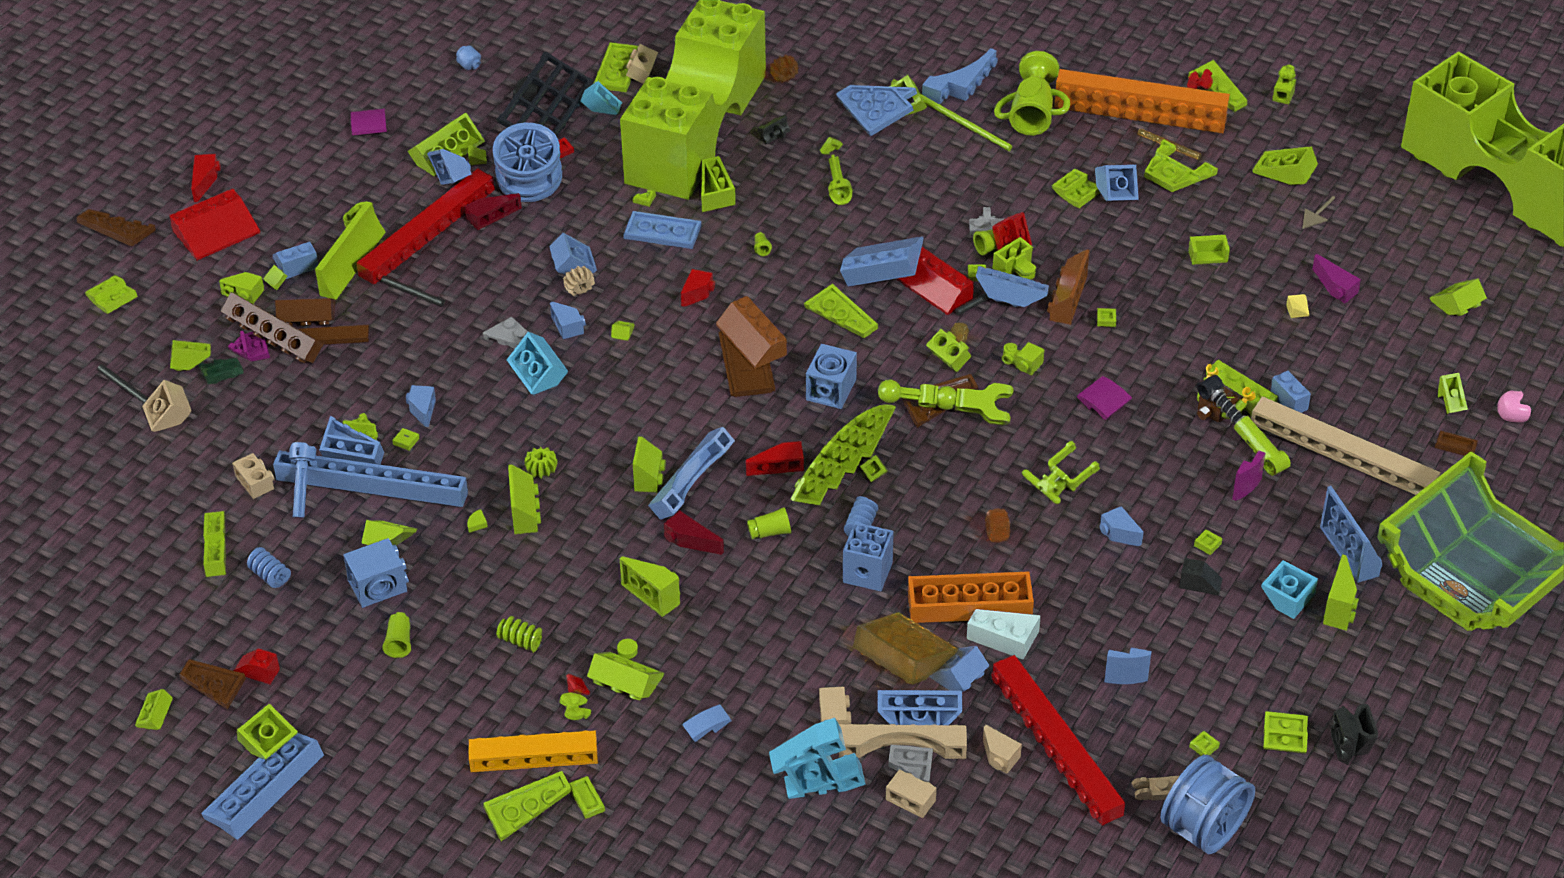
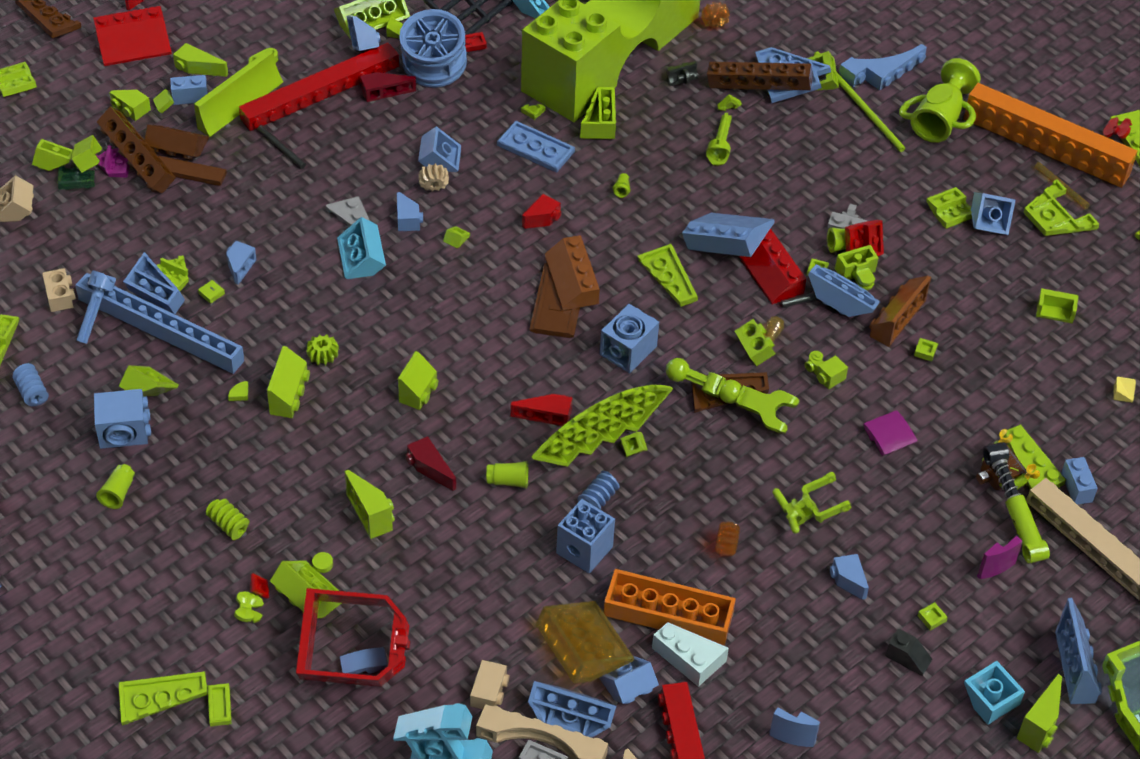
camera: 15 degrees right, 5 degrees up
light orange brick [469,730,598,772] -> none
medium blue arch [648,427,735,520] -> none
none -> lime panel [71,135,102,173]
none -> lime slope [173,43,228,77]
none -> red container [296,588,410,687]
none -> reddish brown brick [707,62,813,91]

